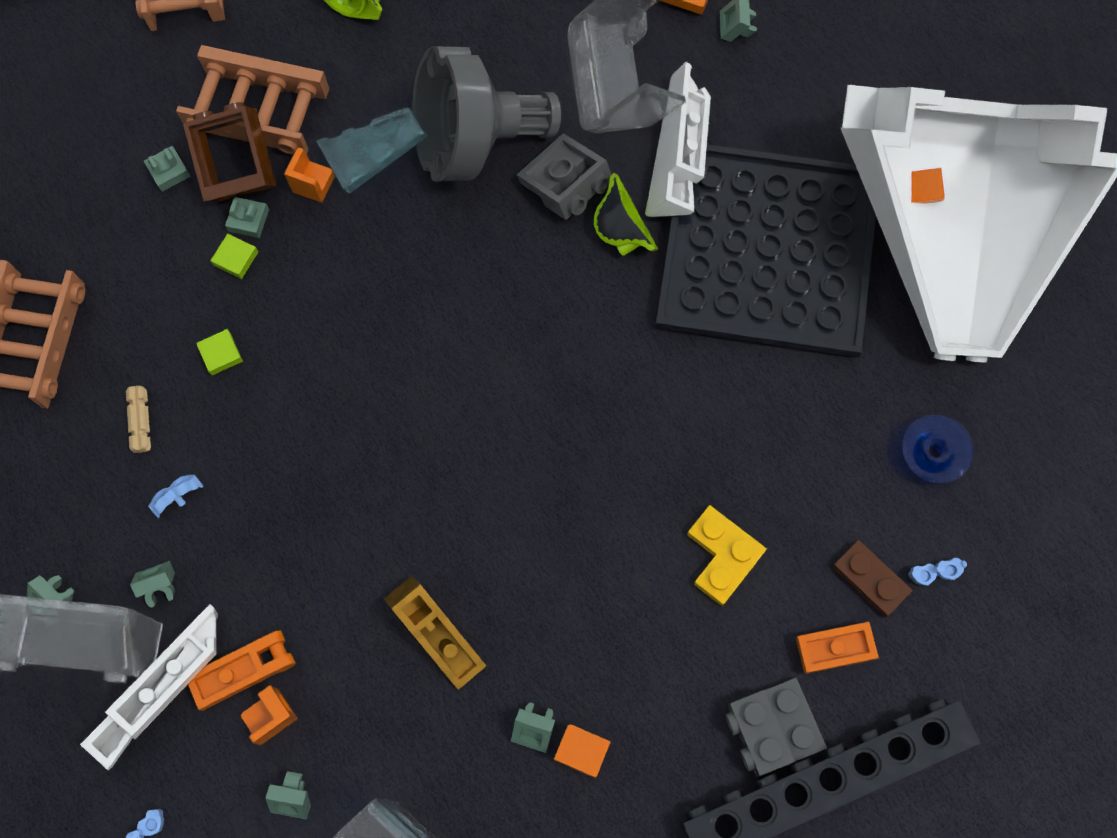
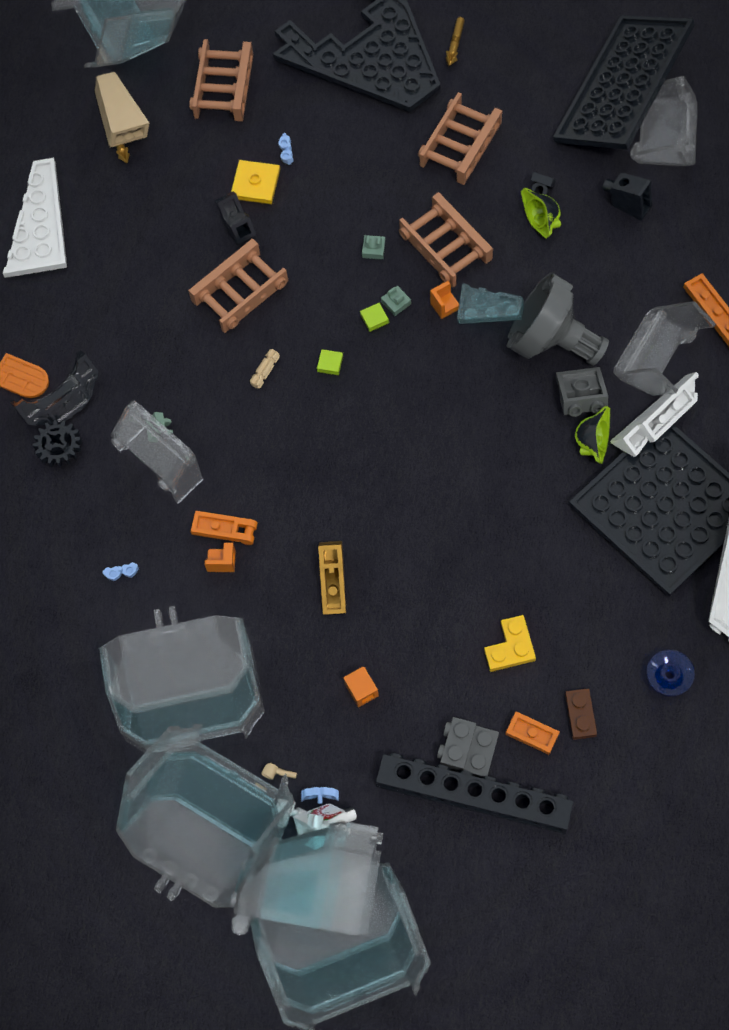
camera: 40 degrees right, 5 degrees down
white wedge [80,604,218,770] -> none
sand green tile [130,561,175,607] -> none
light blue piece [149,475,203,518] -> none
reddish brown window [183,102,277,203] -> none
sand green tile [265,771,311,820] -> none
sand green tile [511,702,555,753] -> none
light blue piece [908,558,967,586] -> none

